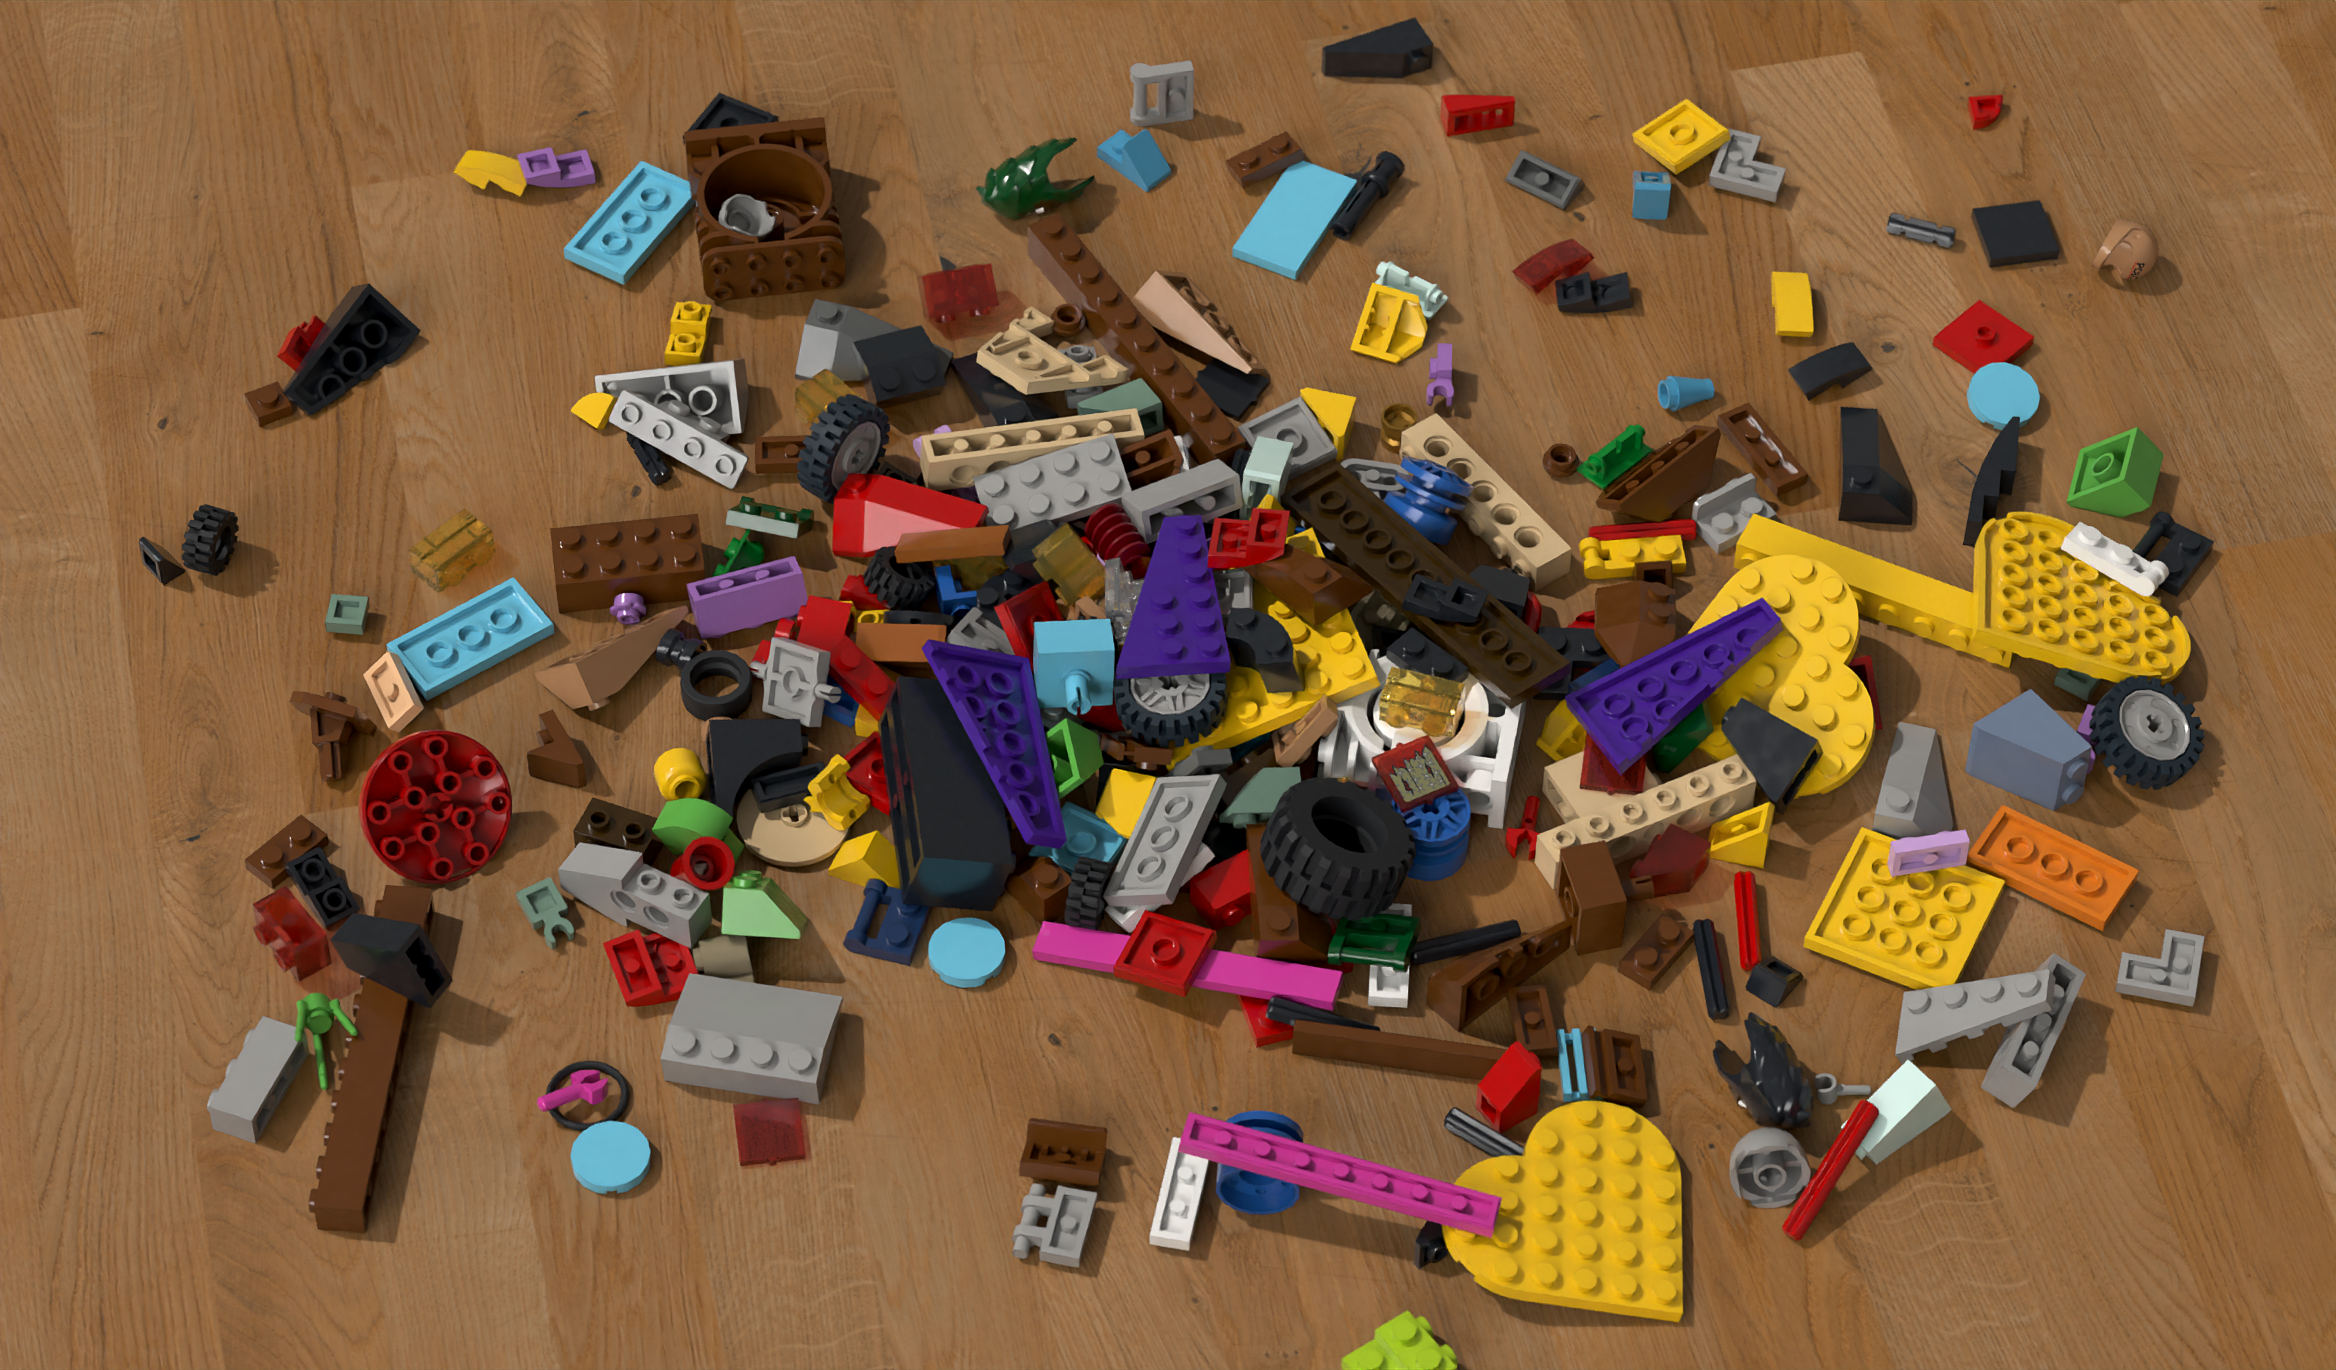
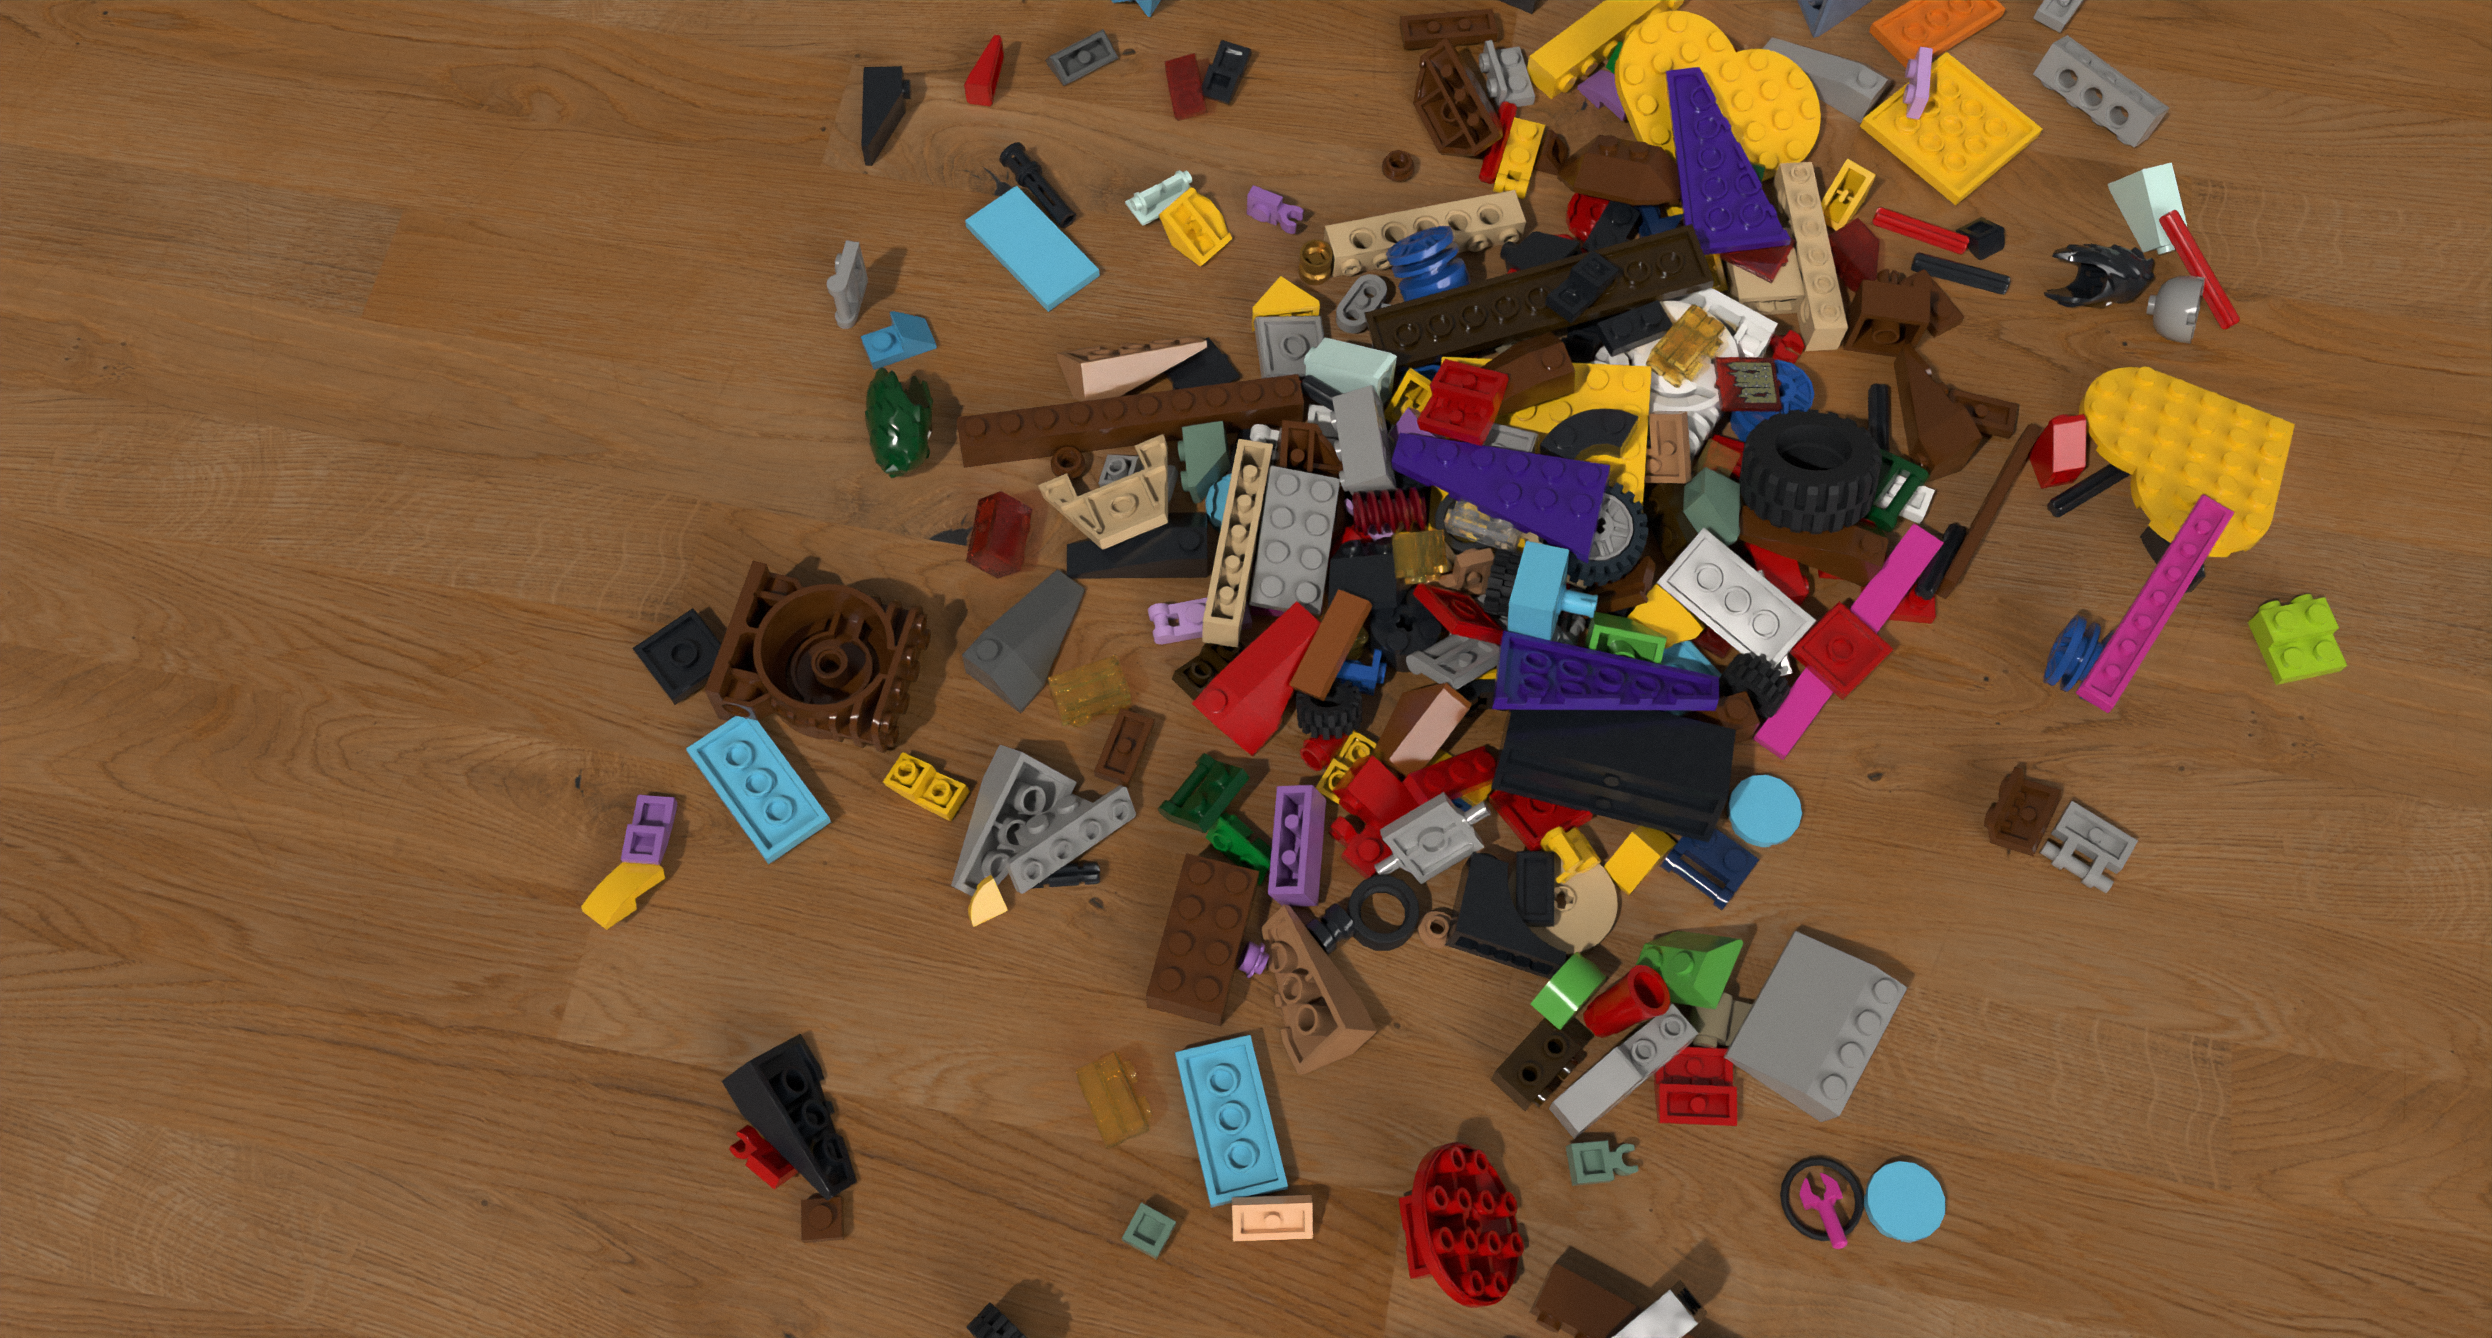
camera: 70 degrees left, 15 degrees up
reddish brown piece [289,691,377,782] -> none
reddish brown slope [527,709,586,789] -> none
yellow head [653,748,707,801] -> none
light grey hair [719,194,776,243] -> none
clear red piece [733,1098,806,1166] -> none
black wheel [797,394,890,505] -> none
black slope [852,325,946,409] -> none
black tile [883,610,958,633] -> none
white plate [1150,1137,1210,1251] -> none
dark grey plate [1164,745,1233,777] -> none
reddish brown plate [1226,131,1304,189] -> none
medium azure tile [1556,1028,1603,1102] -> none
green hinge [1577,424,1653,490] -> none
reddish brown plate [1582,1025,1648,1108] -> none
dark azure cone [1658,376,1714,411] -> none
black slope [1721,697,1824,815] -> none
light grey hand [1815,1073,1871,1105] -> none
light grey wing [1895,969,2056,1064] -> none

